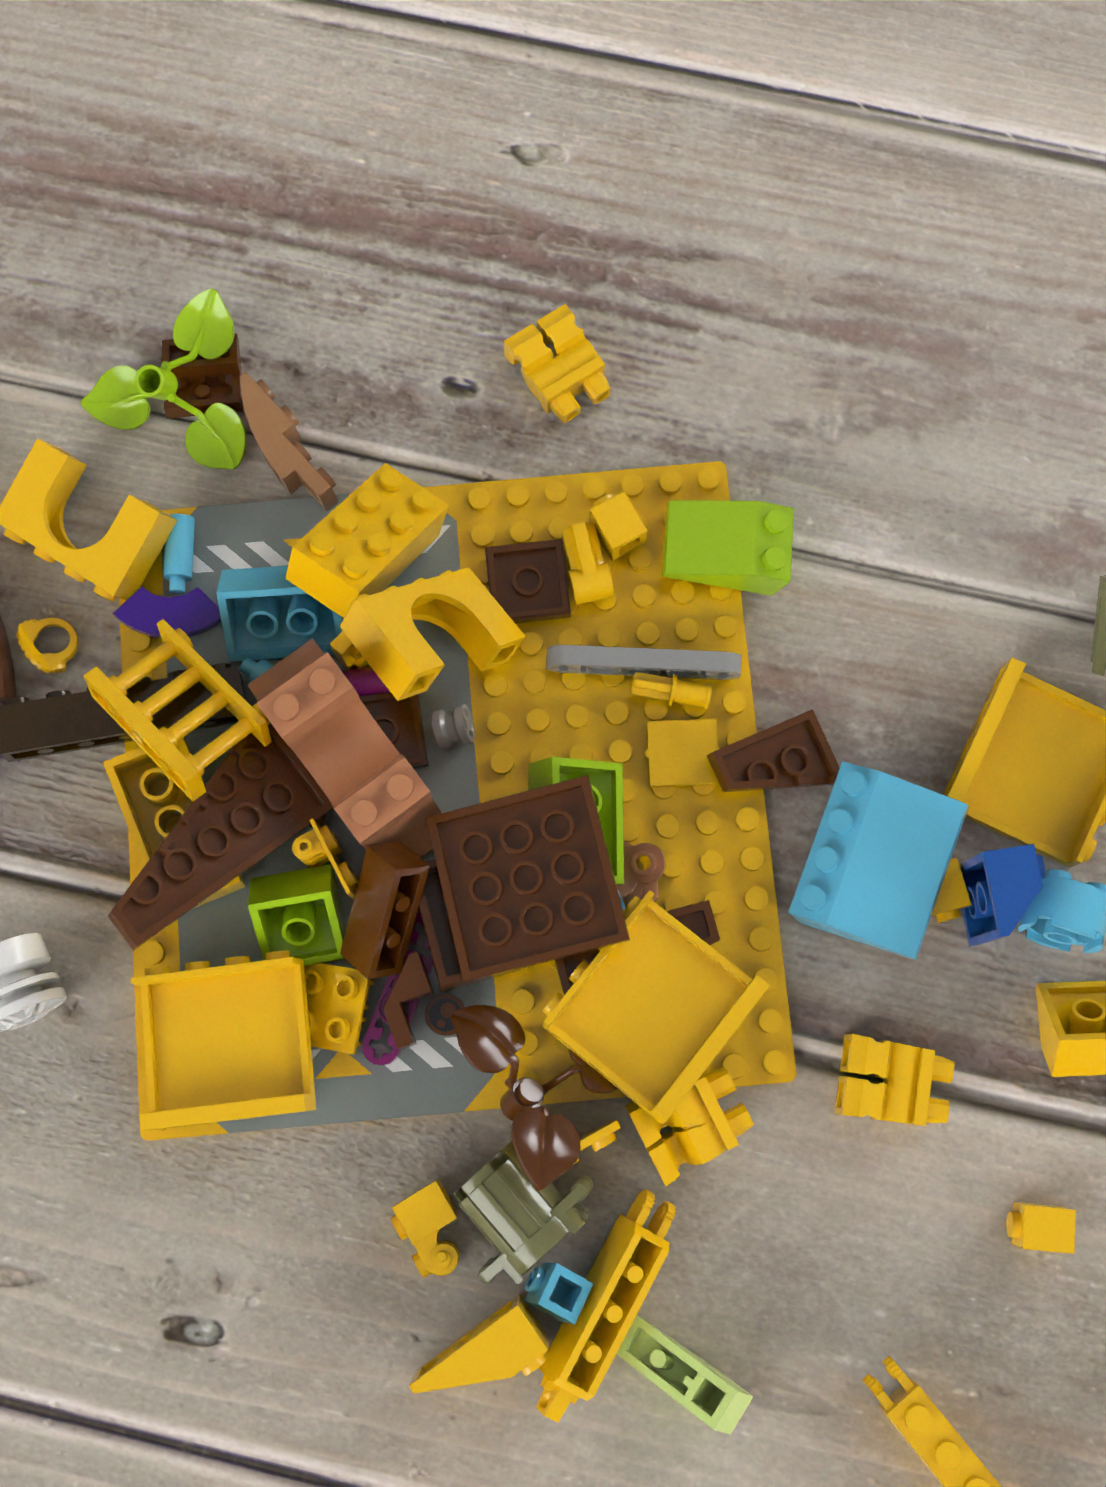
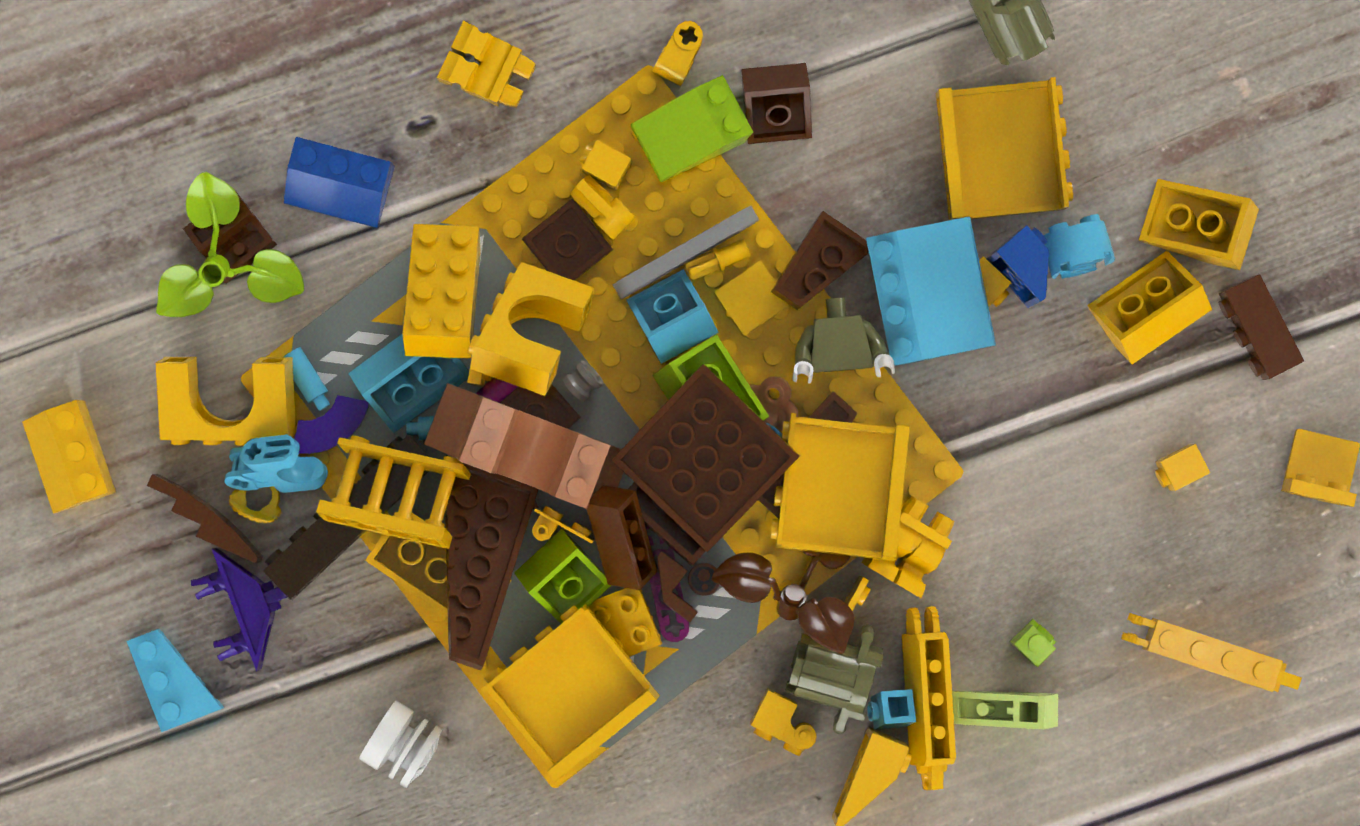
camera: 35 degrees left, 10 degrees up
medium nougat slope [240,372,338,511] -> none
yellow hips [834,1034,955,1126] -> none
none -> medium azure piece [224,434,328,493]
none -> blue slope [284,137,395,228]
none -> medium azure slope [627,269,719,364]
none -> yellow piece [652,21,703,87]
none -> reddish brown slope [741,63,812,144]
none -> olive torso [792,297,895,384]
none -> lime brick [1010,619,1056,667]

